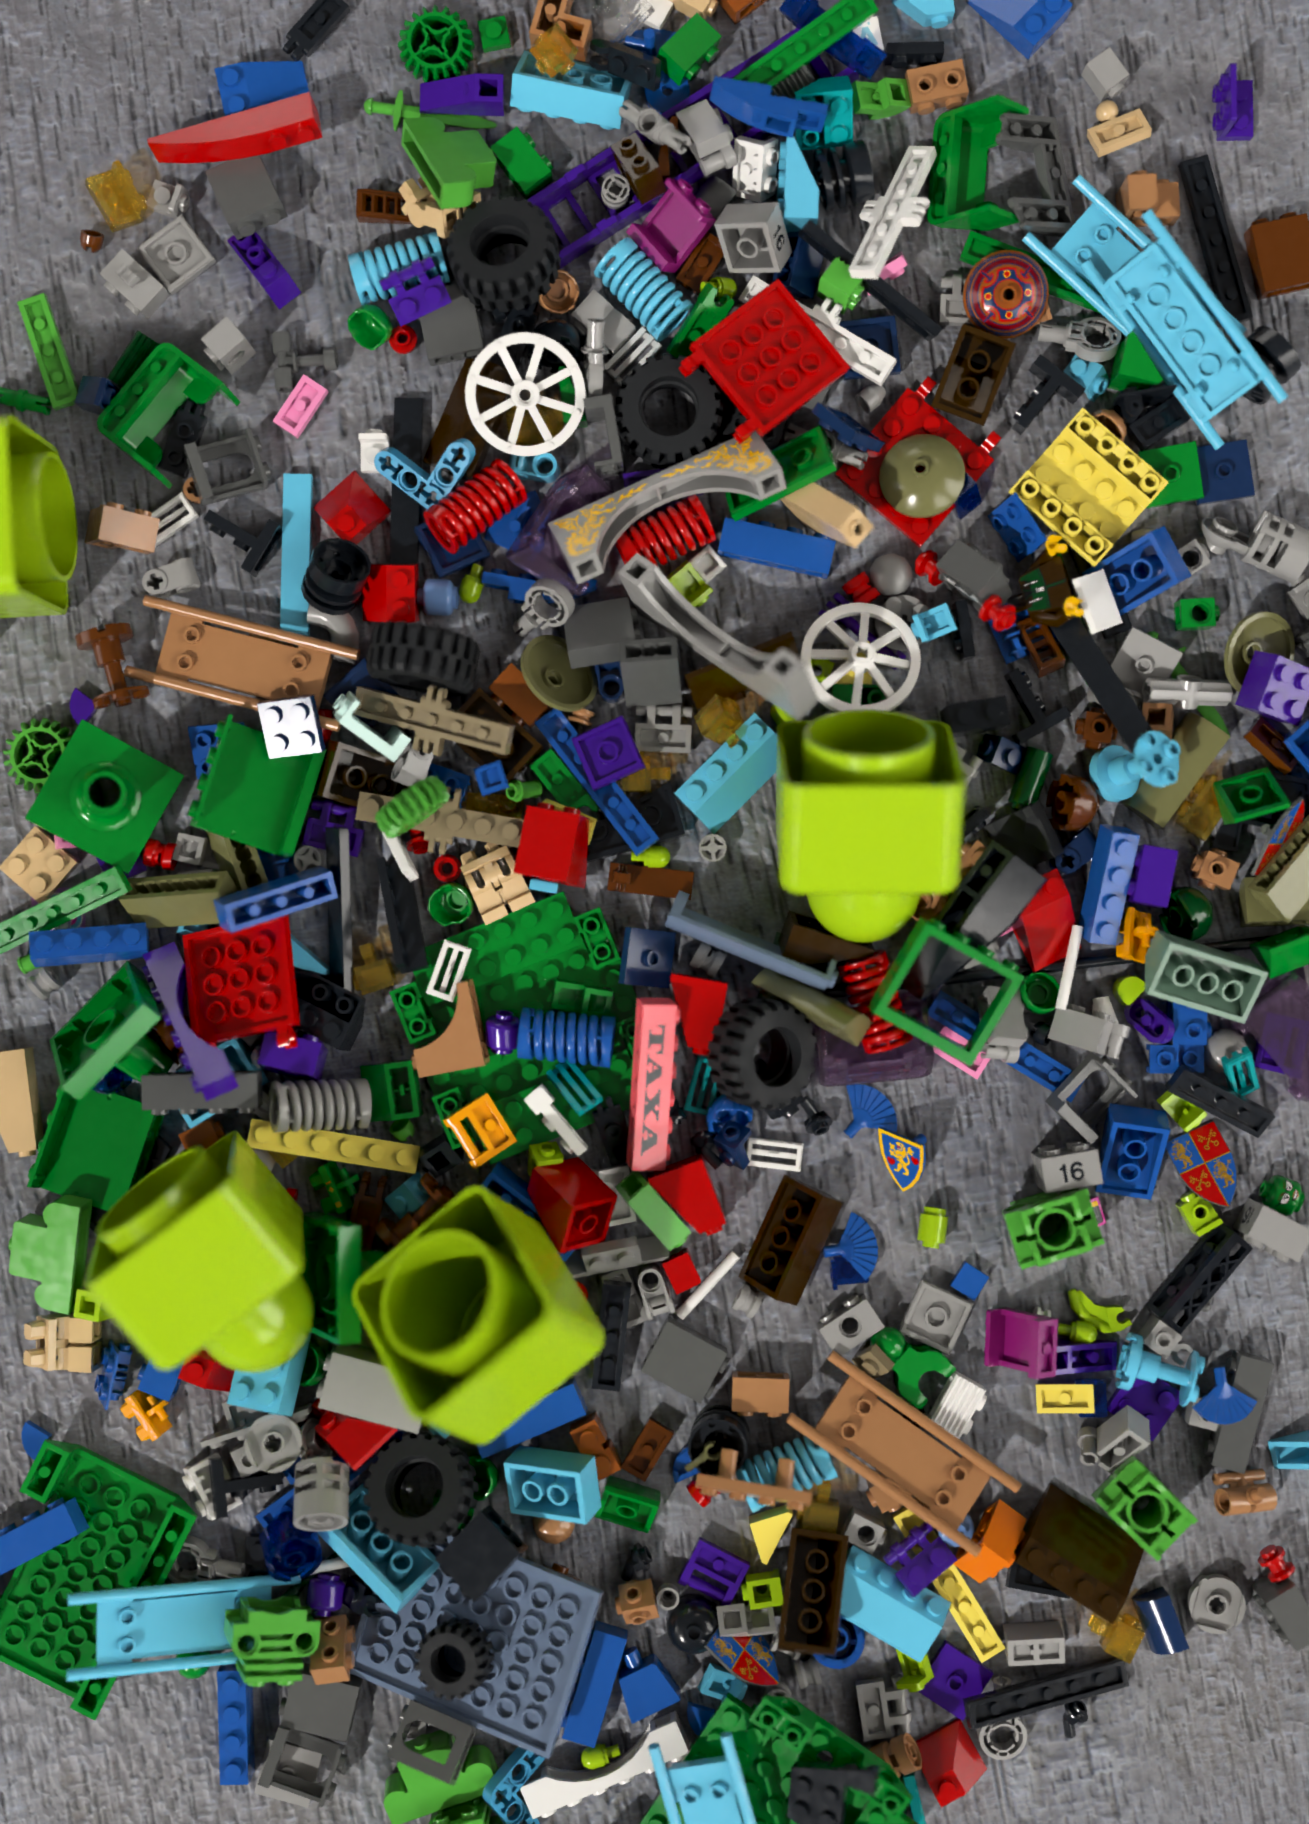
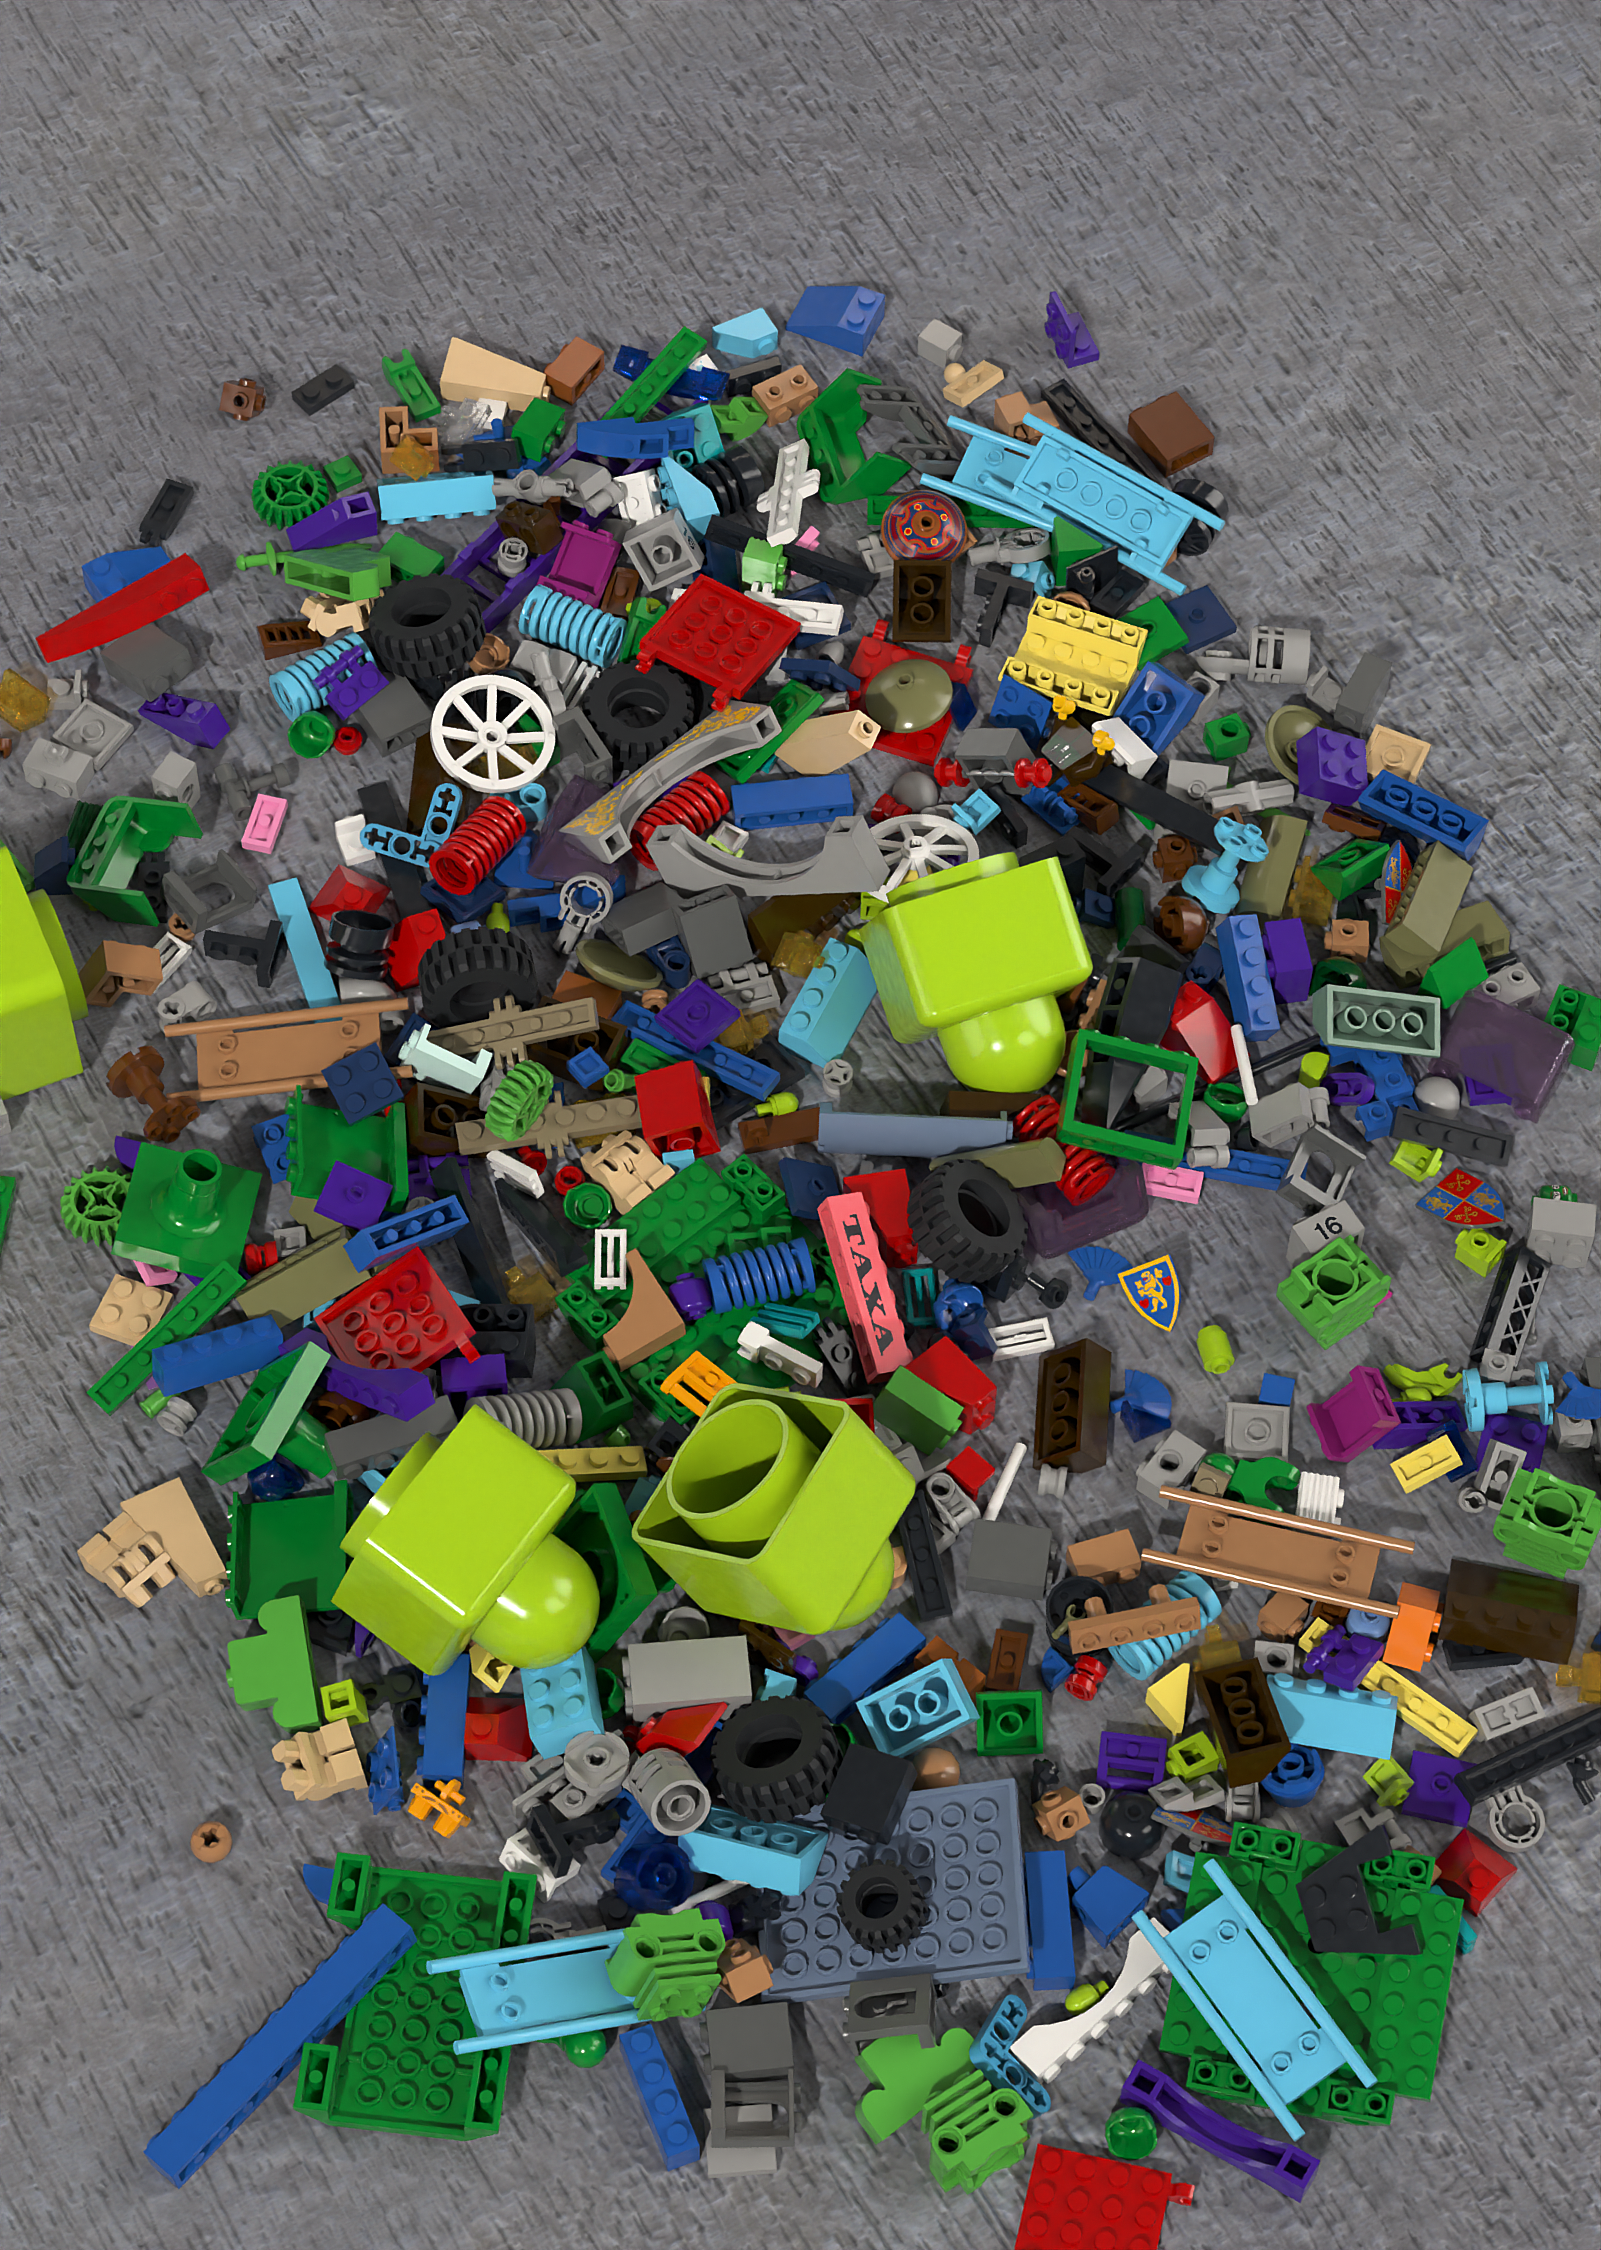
camera: 20 degrees left, 30 degrees down
blue slope [1095,1103,1170,1200] -> none
light orange hips [1116,907,1159,964] -> none
teal tile [1221,1046,1260,1096] -> none
none -> dark purple plate [313,1160,393,1232]

